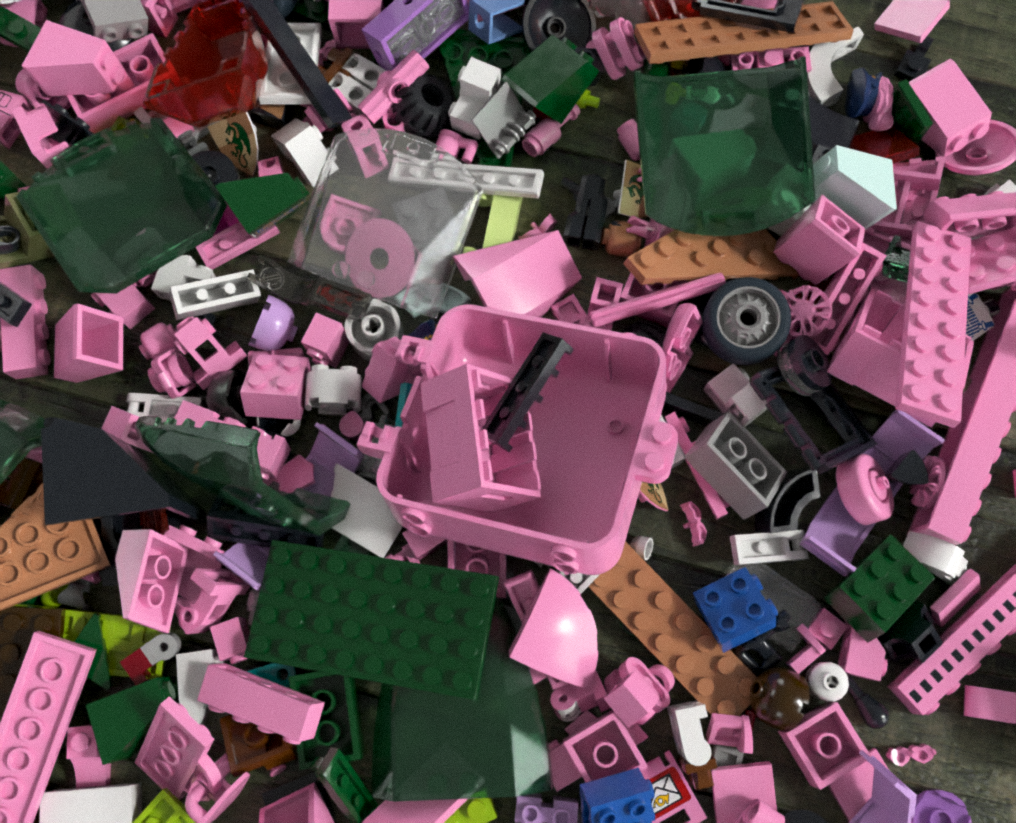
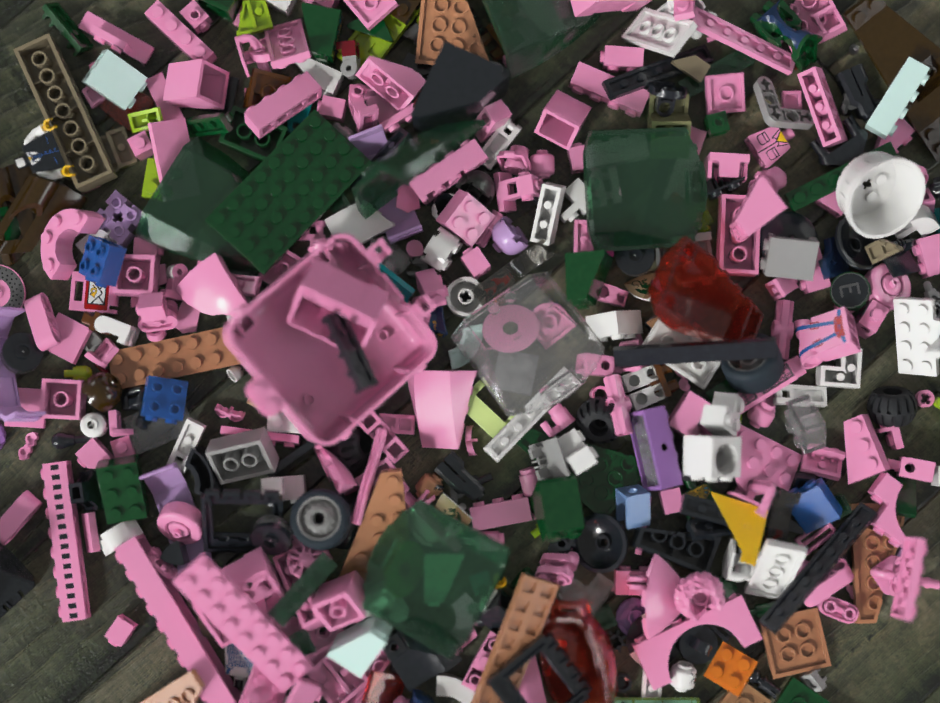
camera: 120 degrees right, 10 degrees up
none -> lime cylinder [64,365,93,381]
none -> bright pink piece [175,300,200,334]
none -> clear green plate [268,552,338,627]
none -> bright pink brick [469,493,532,532]

